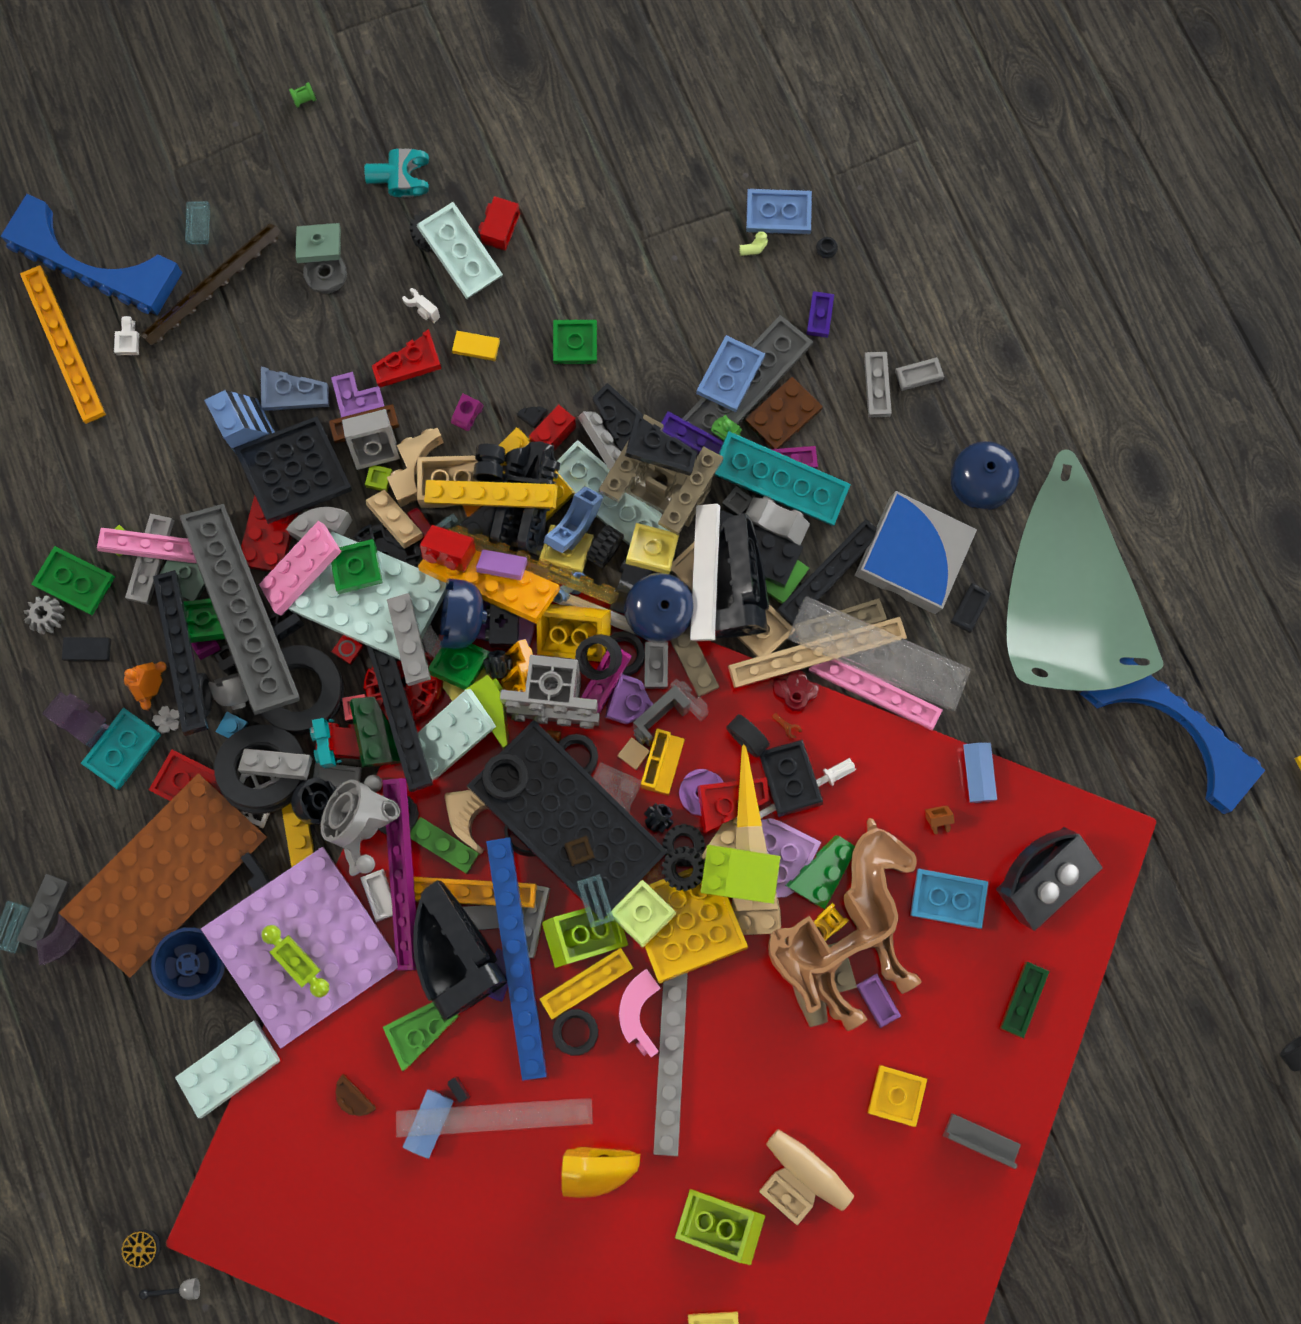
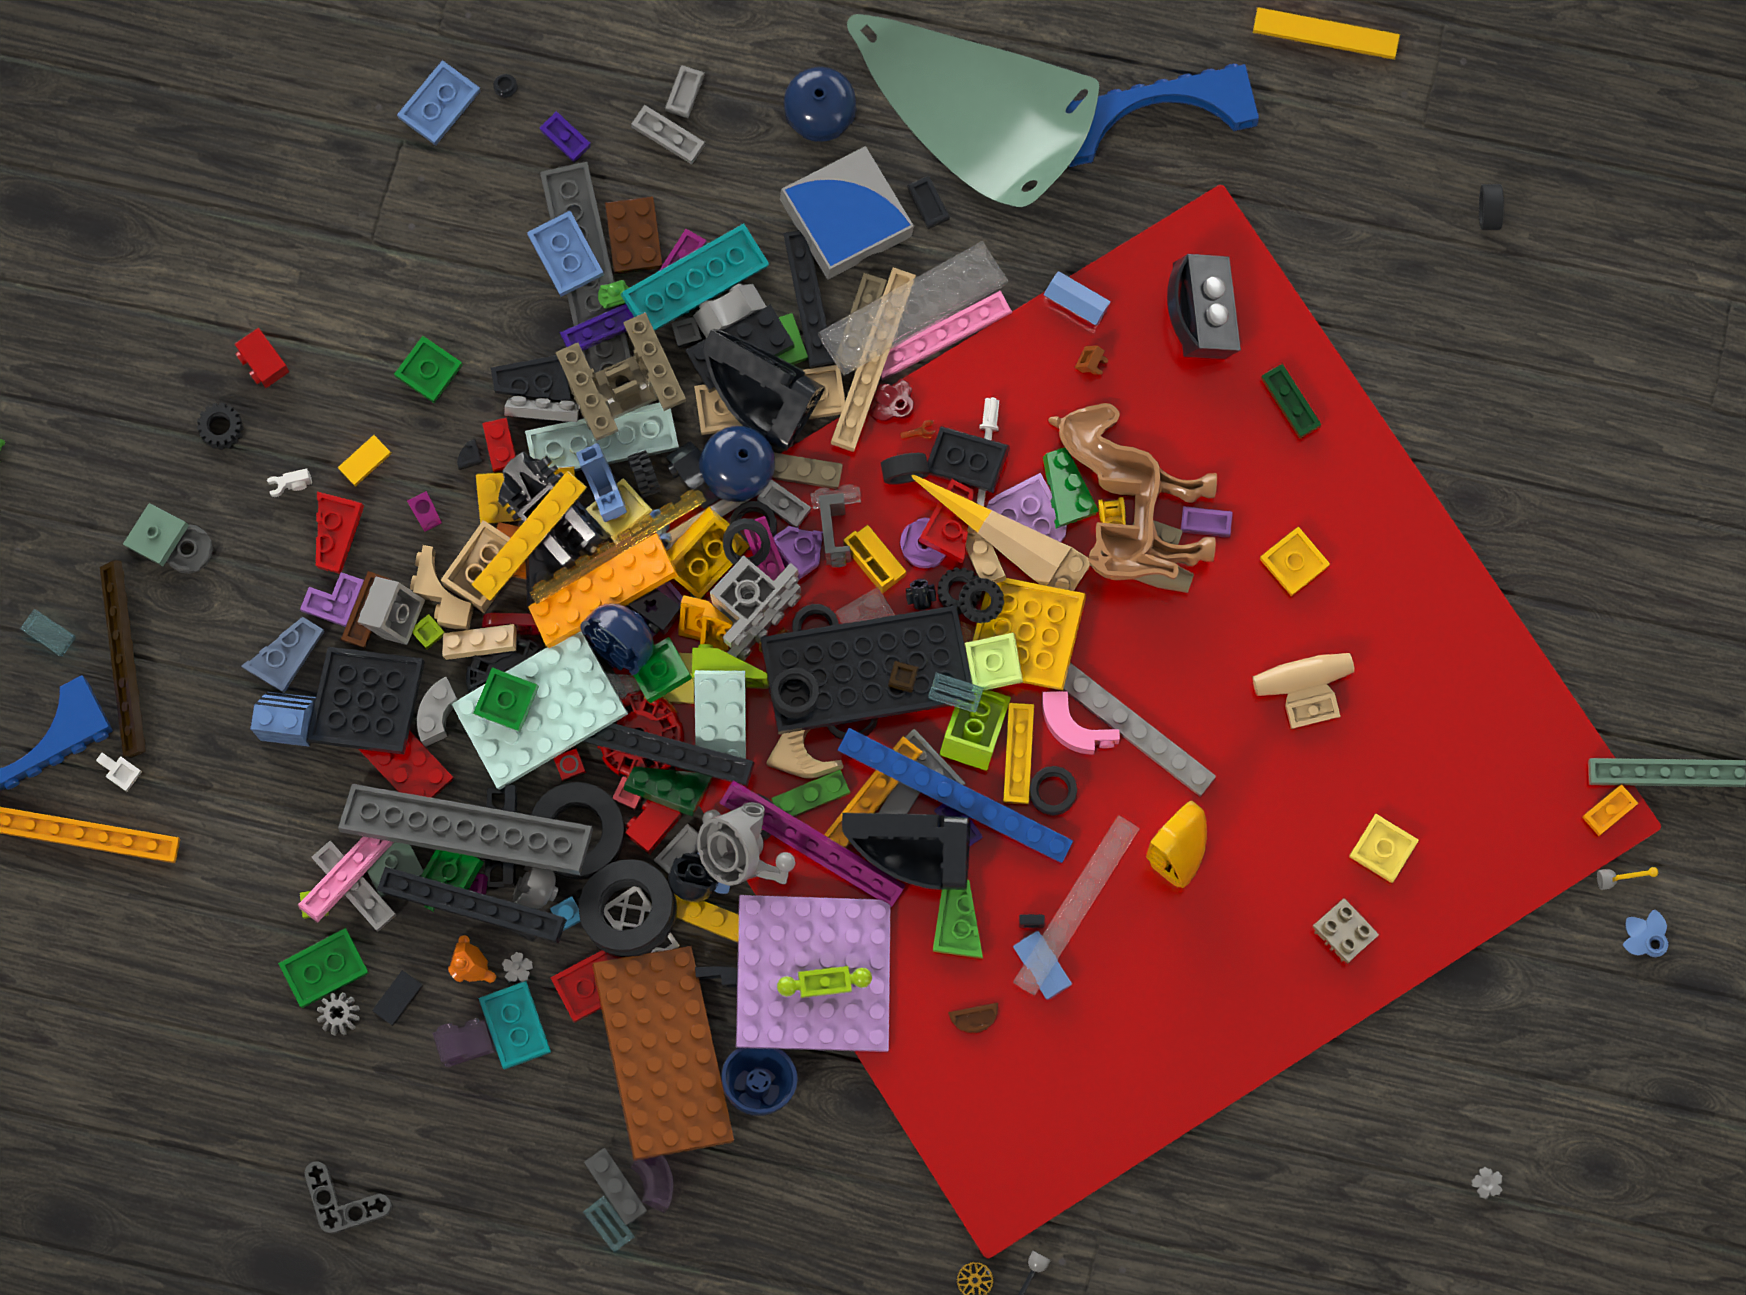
camera: 50 degrees left, 0 degrees up
light aqua plate [175,1021,280,1118] -> none
light grey plate [238,749,313,780] -> none
bright pink plate [259,521,341,616] -> none
teal piece [310,718,342,769] -> none
white tile [361,869,393,922] -> none
teal connector [365,149,429,197] -> none
light grey plate [387,593,431,686] -> none
light aqua plate [417,202,503,299] -> none
red piece [420,525,476,572] -> none
clear light blue tile [435,514,459,529] -> none
black wheel [473,443,506,482] -> none
medium lavender tile [476,549,527,580] -> none
black gear [483,650,513,678] -> none
tan tile [618,737,650,770] -> none
black wing [625,412,697,476] -> none
light yellow plate [625,523,679,574] -> none
lime slope [675,1189,765,1265] -> none
white tile [690,504,720,641] -> none
lime slope [701,845,781,904] -> none
yellowish green arm [740,232,768,256] -> none
dark azure plate [910,869,988,929] -> none
dark grey panel [943,1113,1021,1169] -> none

